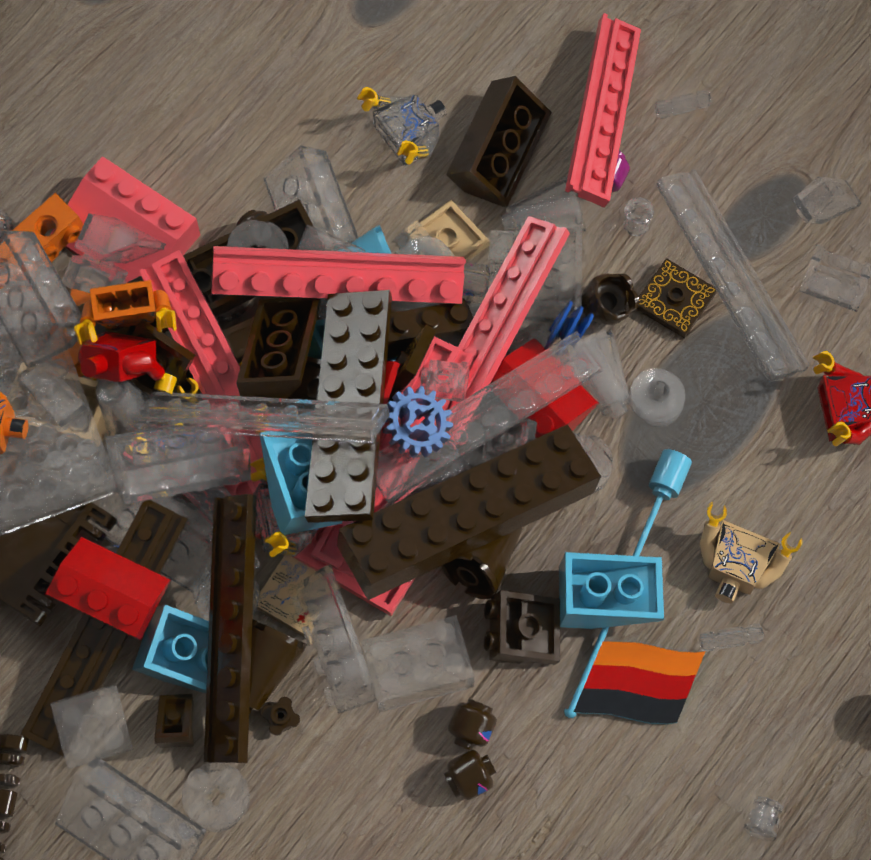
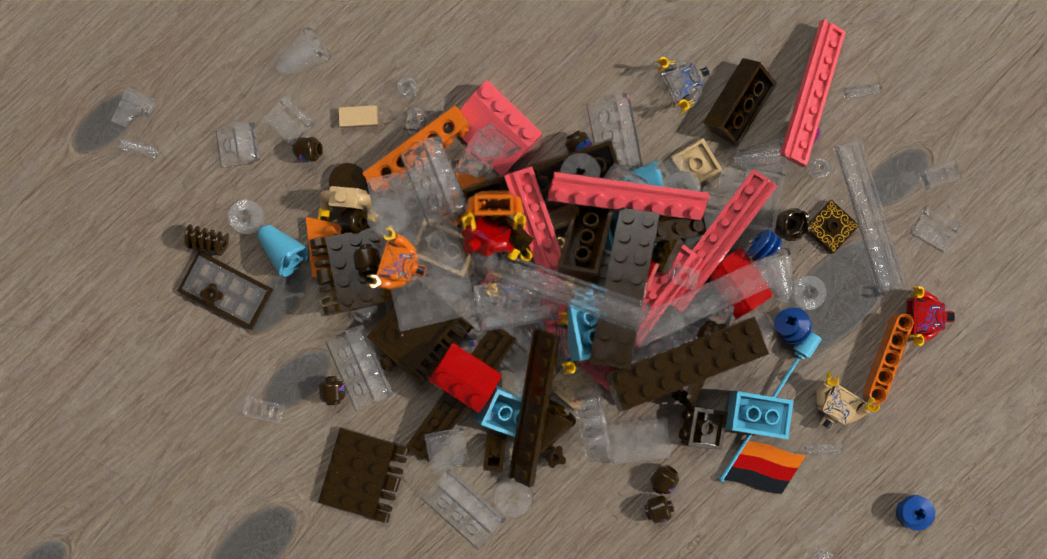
camera: 10 degrees right, 20 degrees up
medium blue gear [382,386,454,458] -> none
none -> blue piece [774,308,812,344]
none -> orange beam [863,314,914,404]

